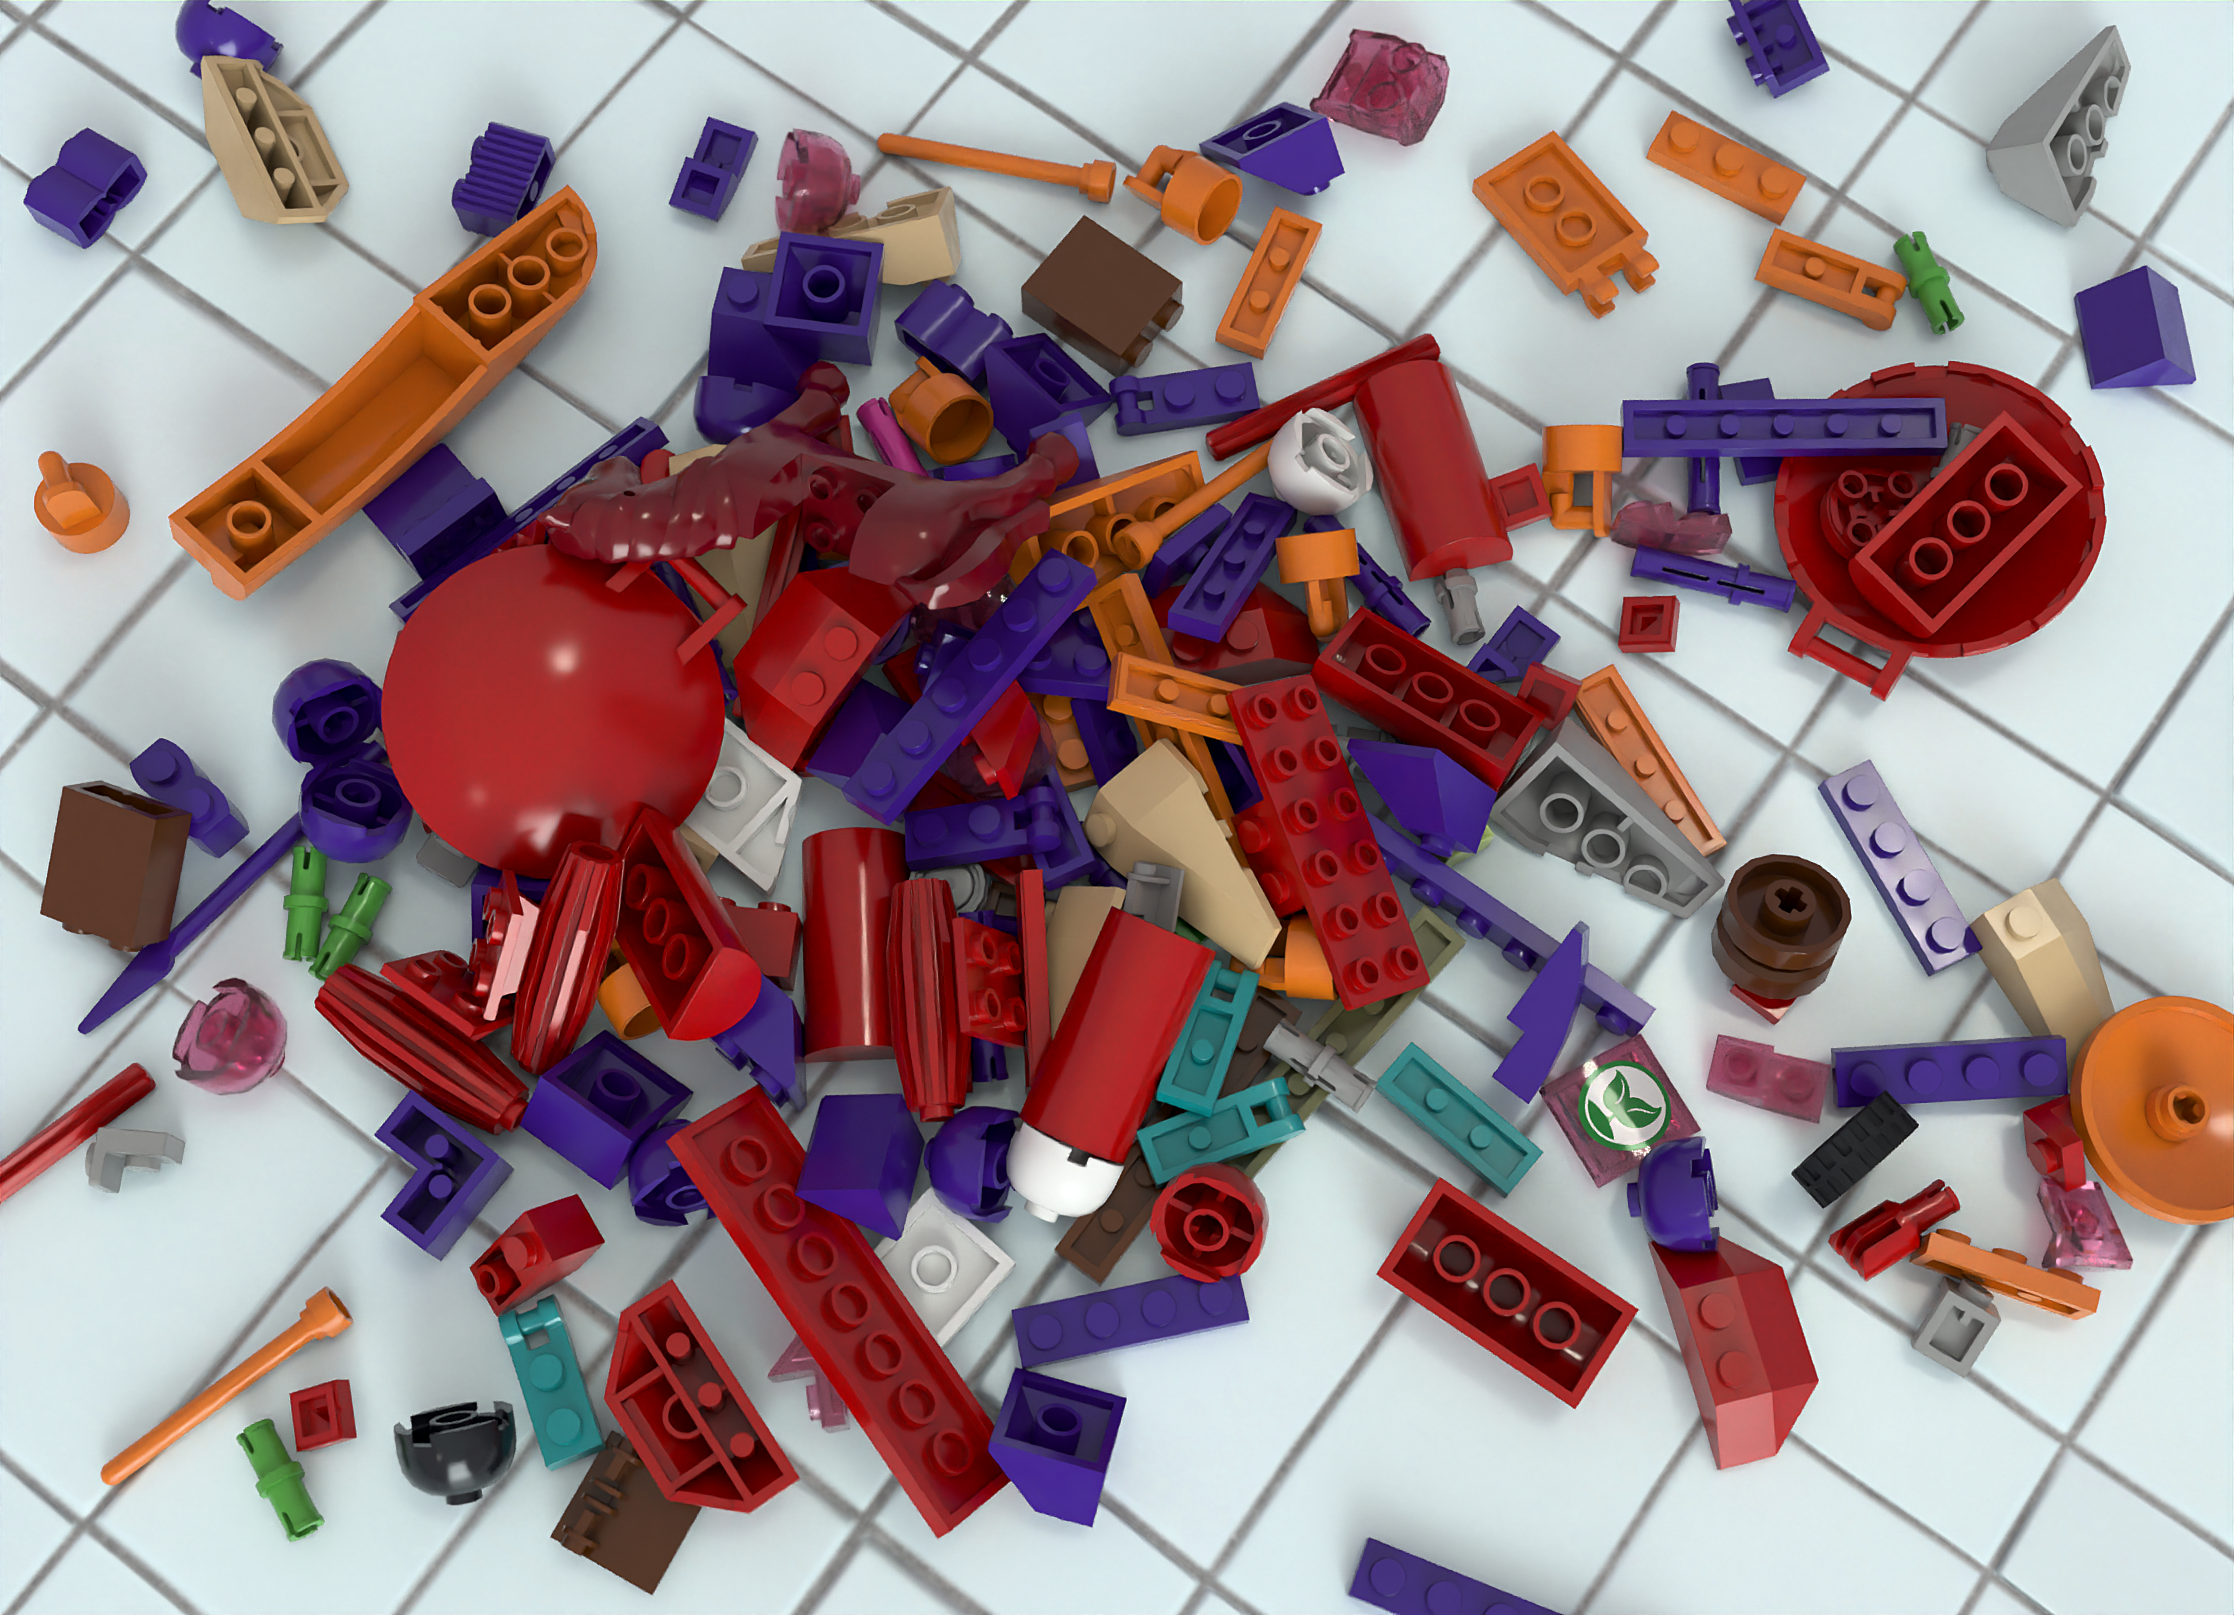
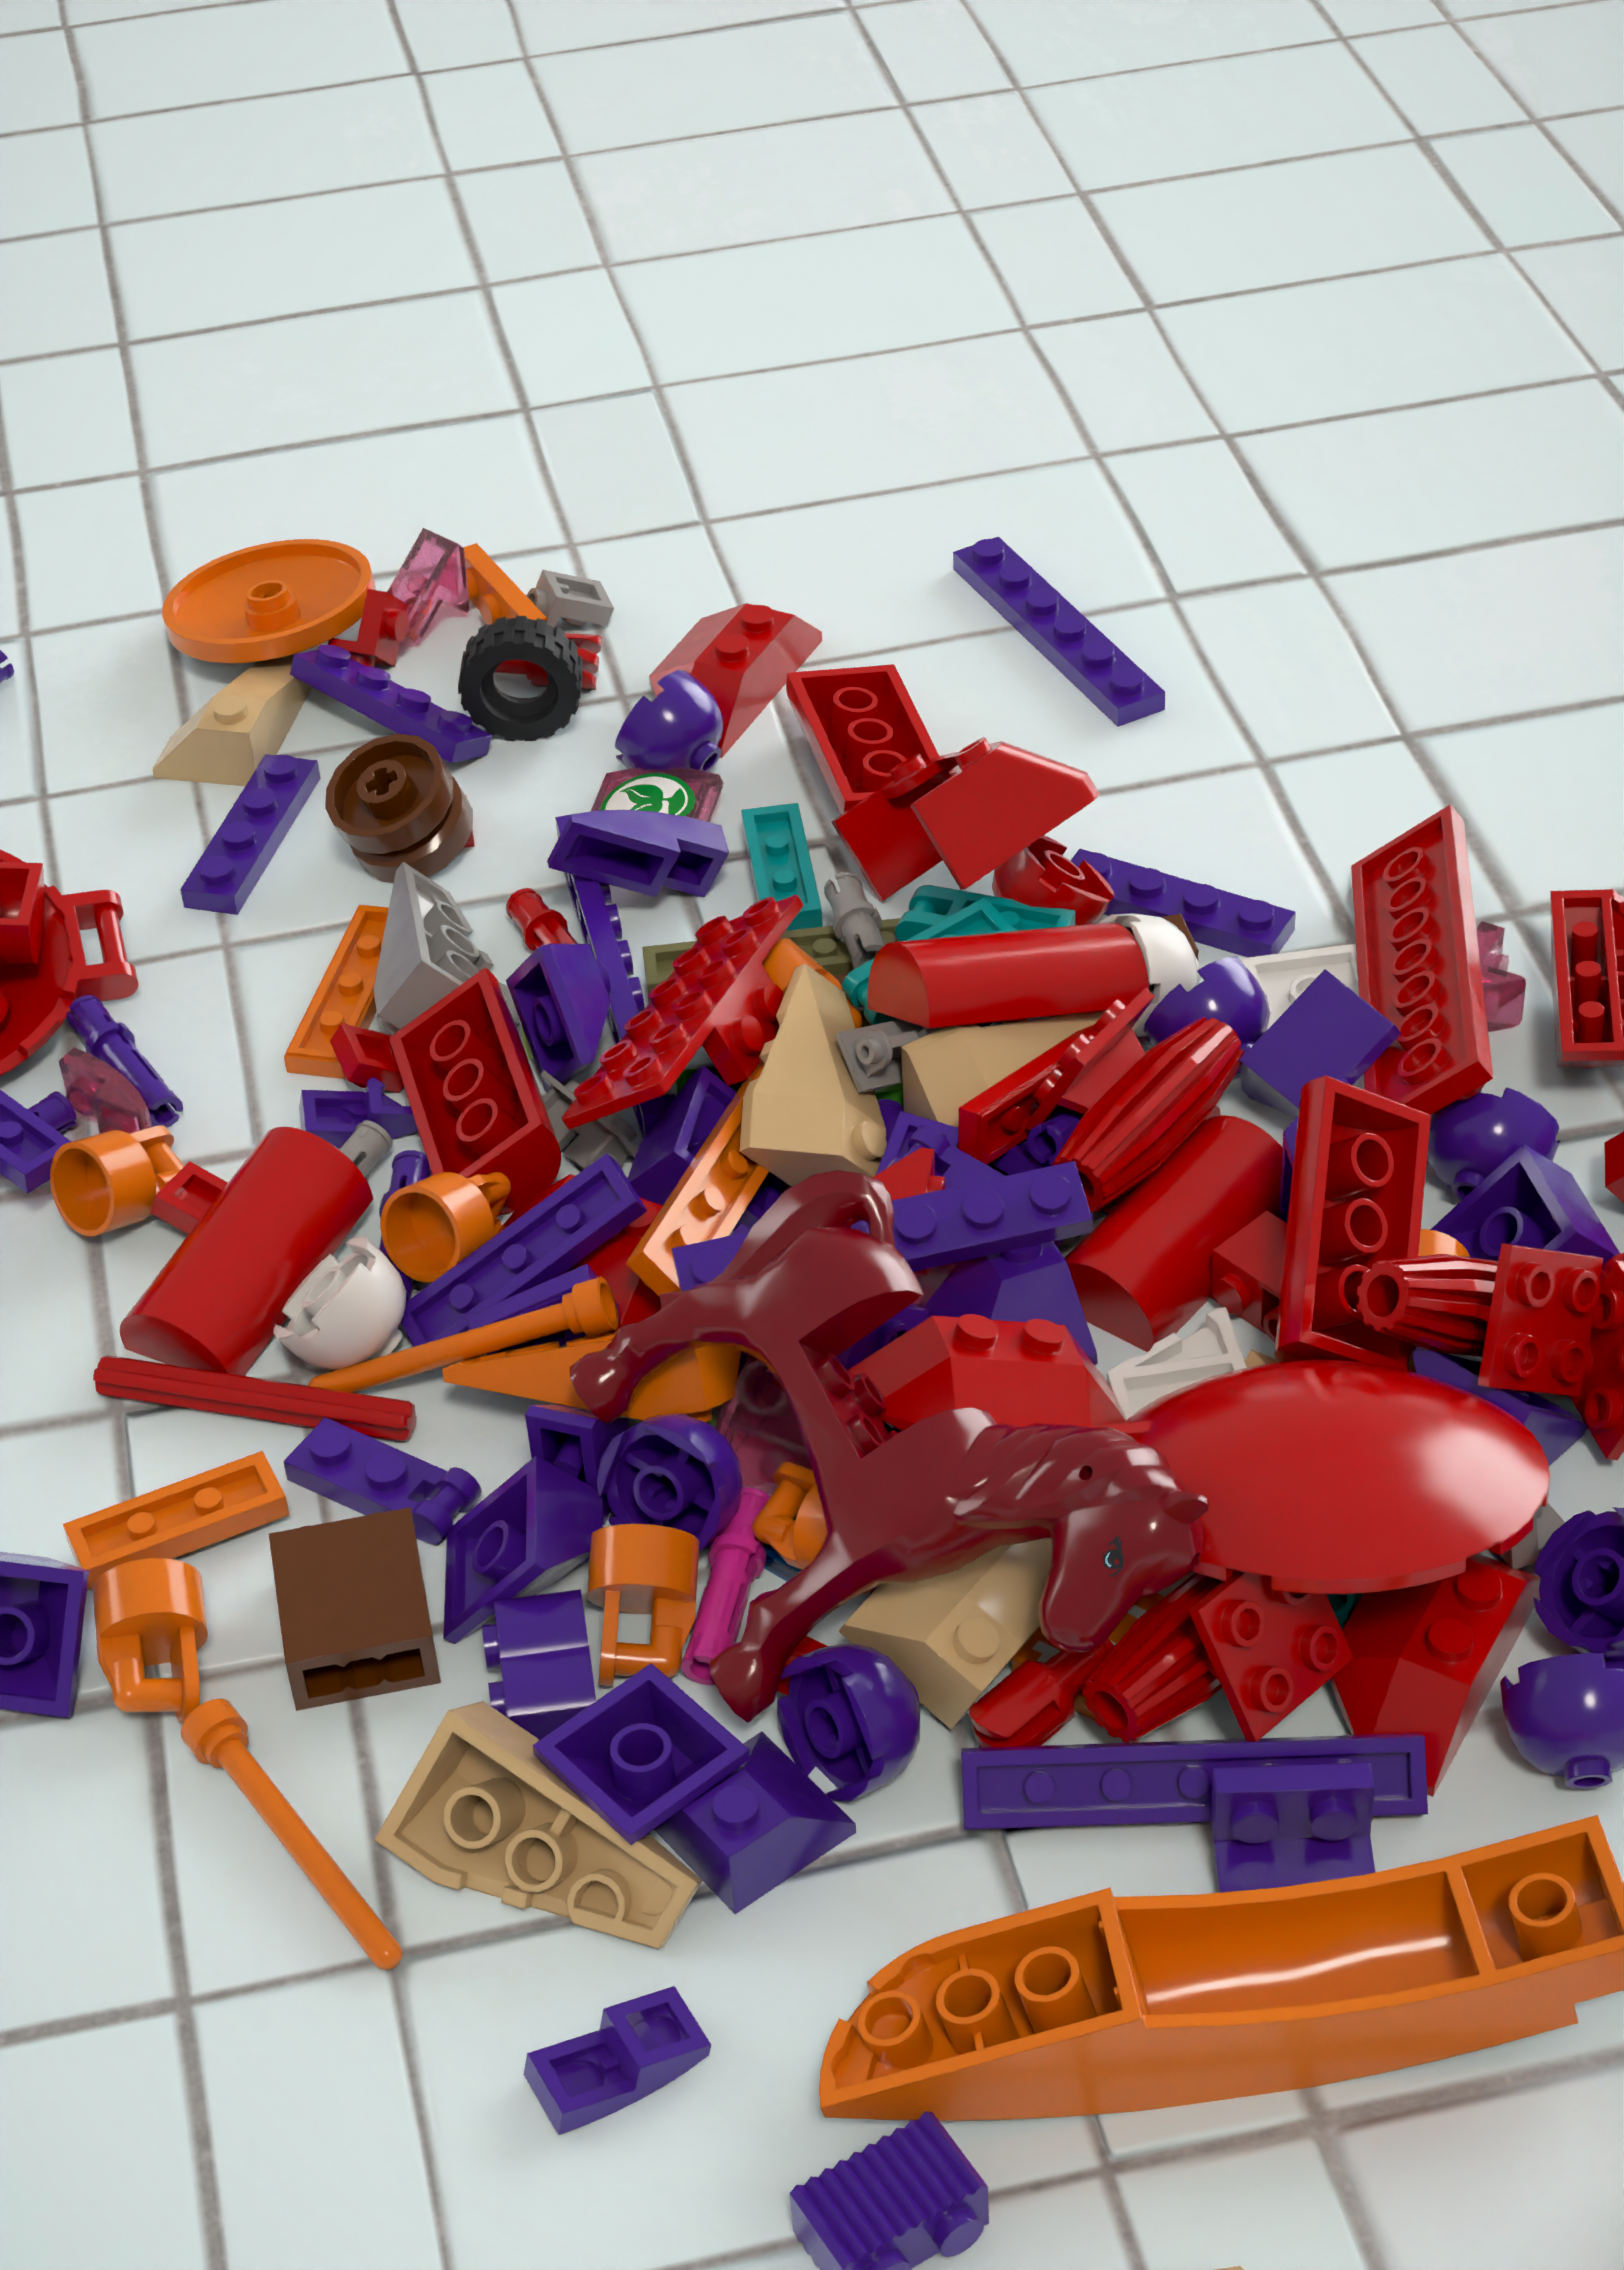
camera: 135 degrees left, 30 degrees down
clear pink cylinder [775,128,860,234] -> none
dark purple slope [988,1367,1127,1527] -> none
orange tile [1106,652,1245,747] -> none
red tile [1618,596,1680,653] -> none
clear pink slope [1706,1034,1831,1124] -> none
none -> red axle [506,888,578,952]
none -> red windscreen [831,737,1100,902]

